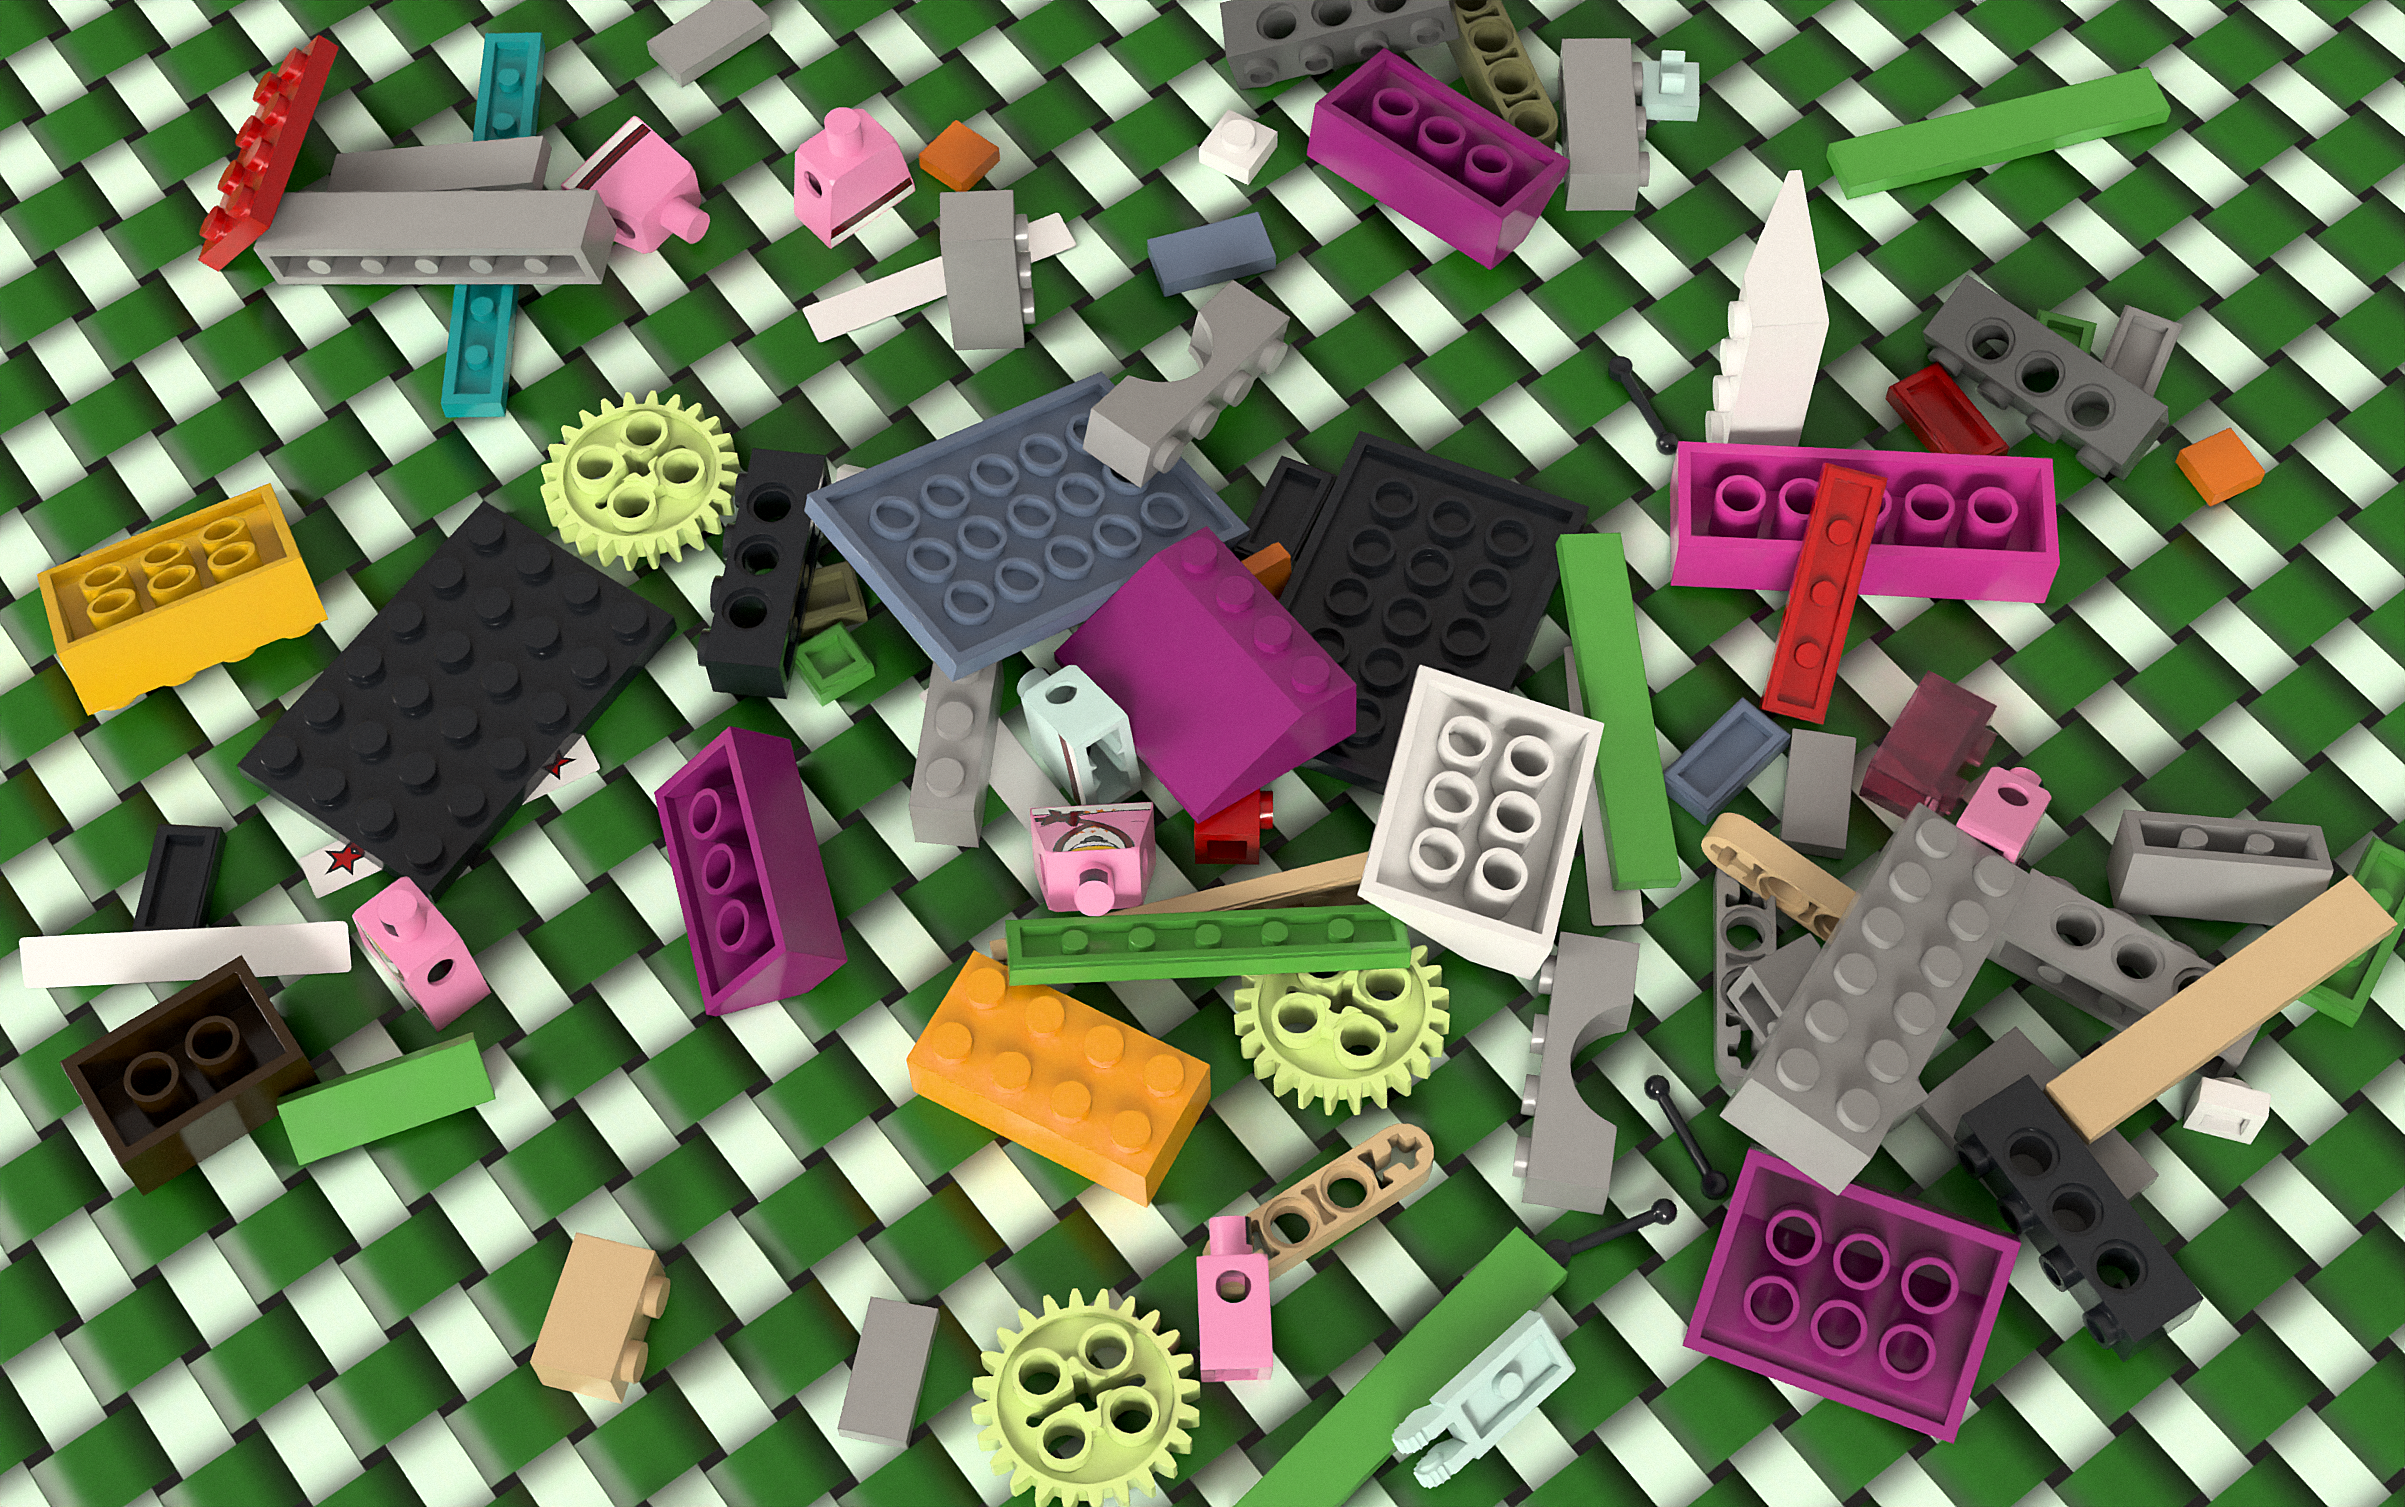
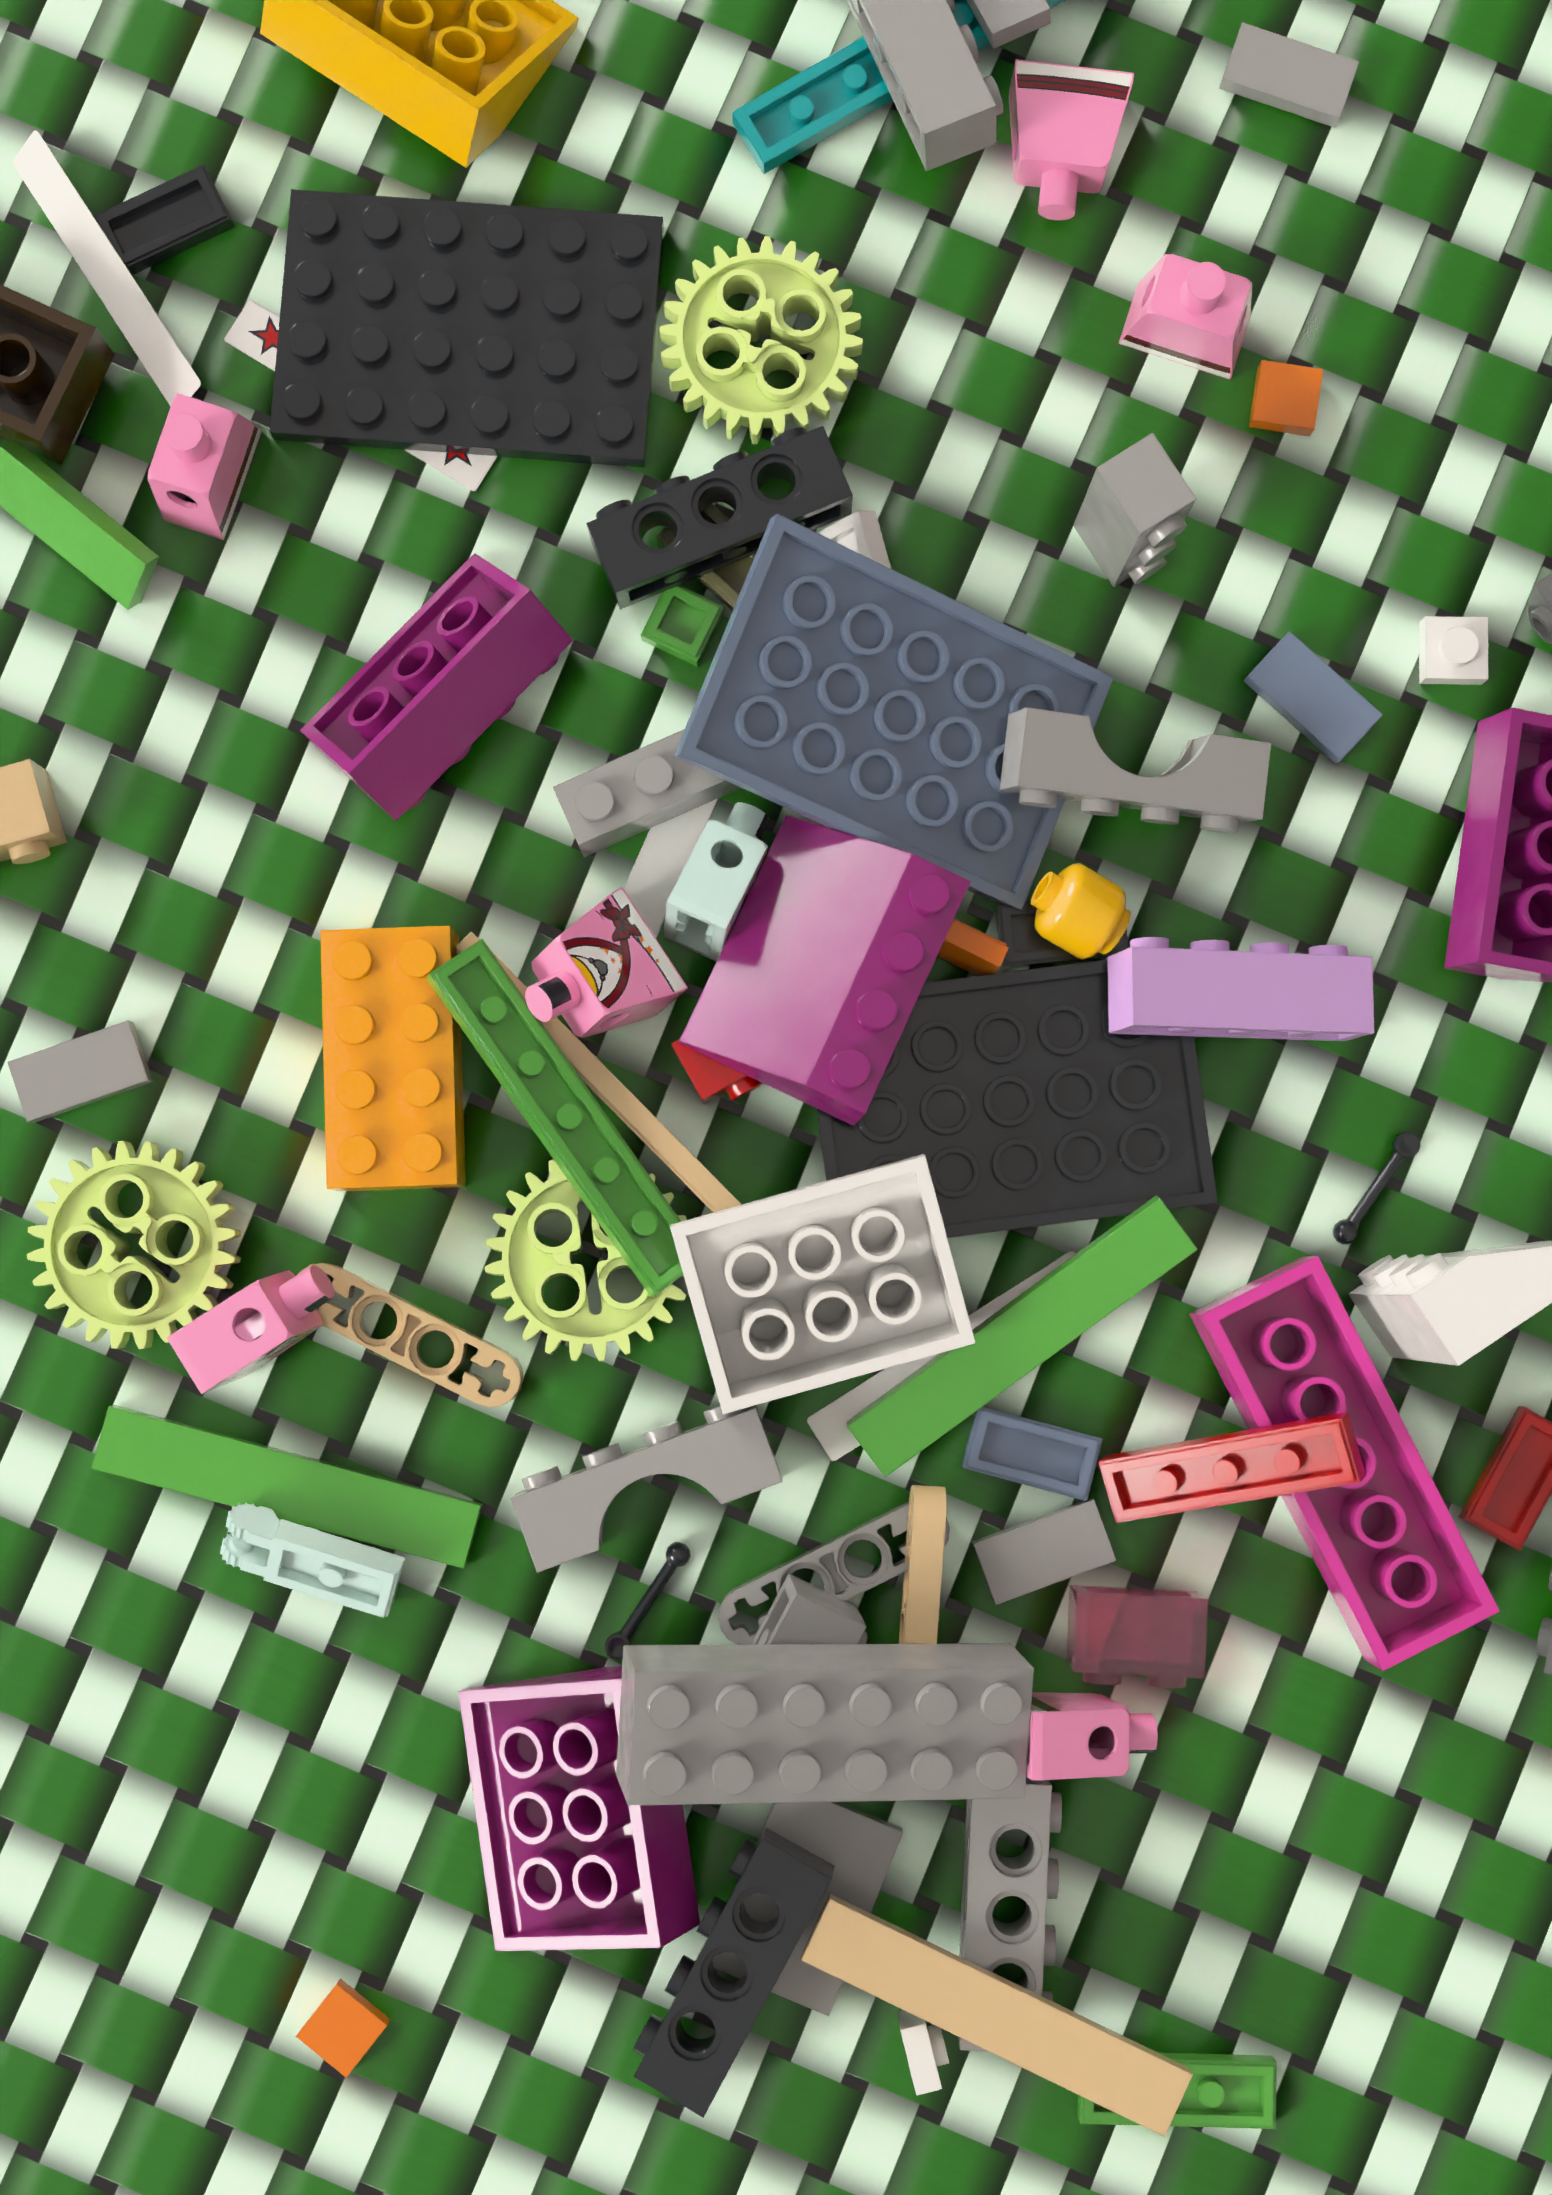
camera: 55 degrees right, 25 degrees up
white sticker [803,213,1076,343] -> none
black hinge [1544,1198,1678,1268] -> none
light grey brick [2106,809,2334,926] -> none
none -> yellow head [1031,863,1131,959]
none -> lavender brick [1107,937,1374,1041]

